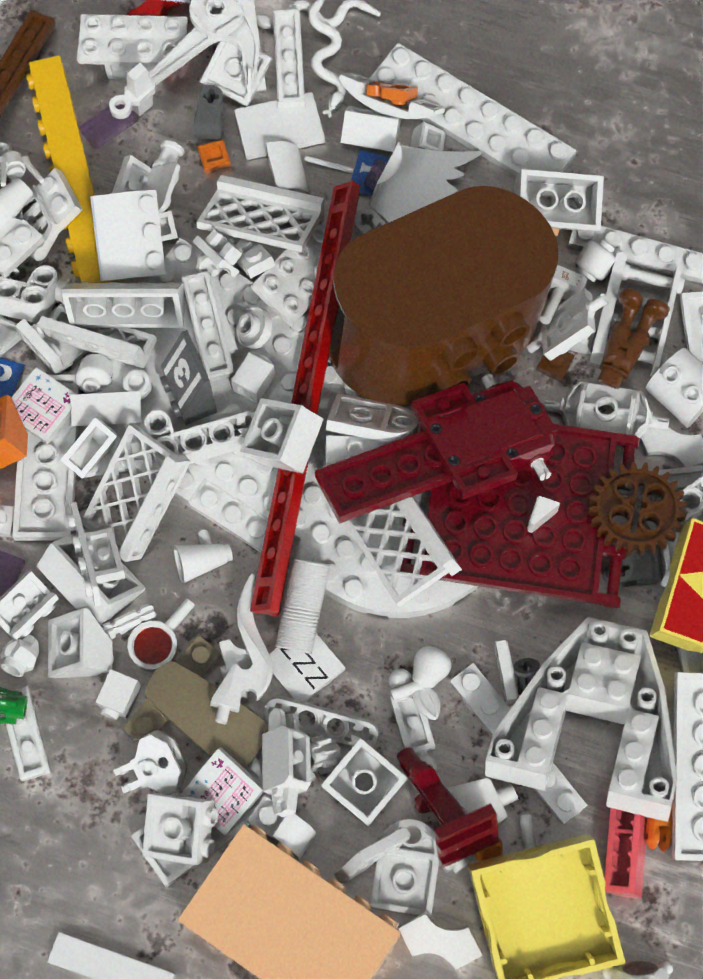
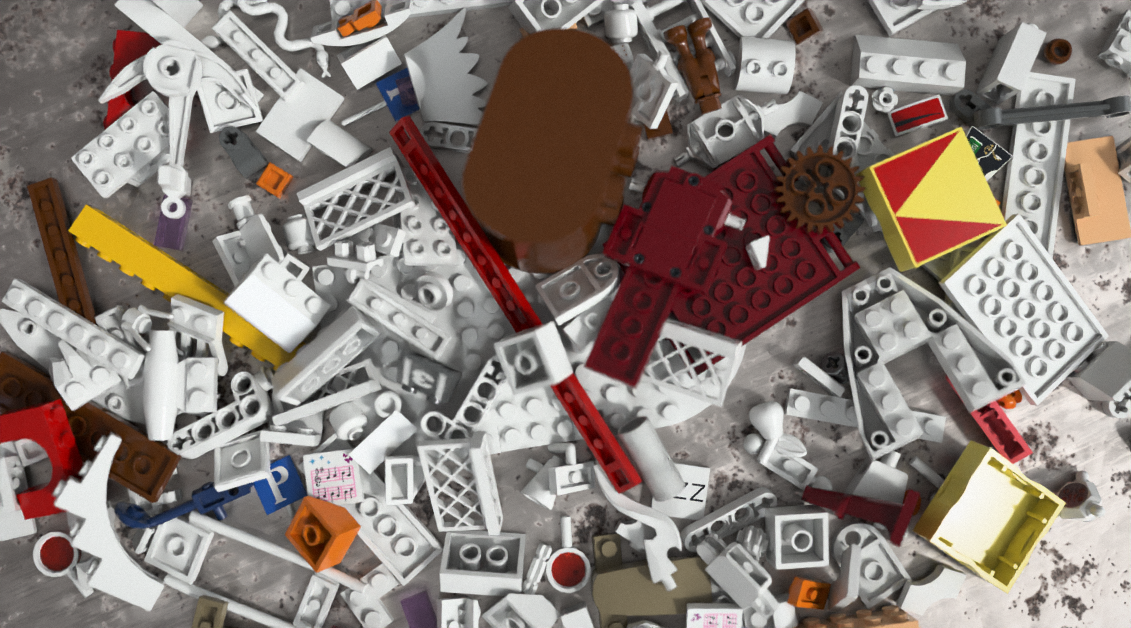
camera: 50 degrees left, 15 degrees up
white bracket [67,502,125,607] -> none
white brick [231,353,275,404] -> none
white slope [410,122,446,151] -> none
none -> white head [282,214,316,254]
none -> white plate [548,443,596,495]
none -> orange plate [787,576,831,610]

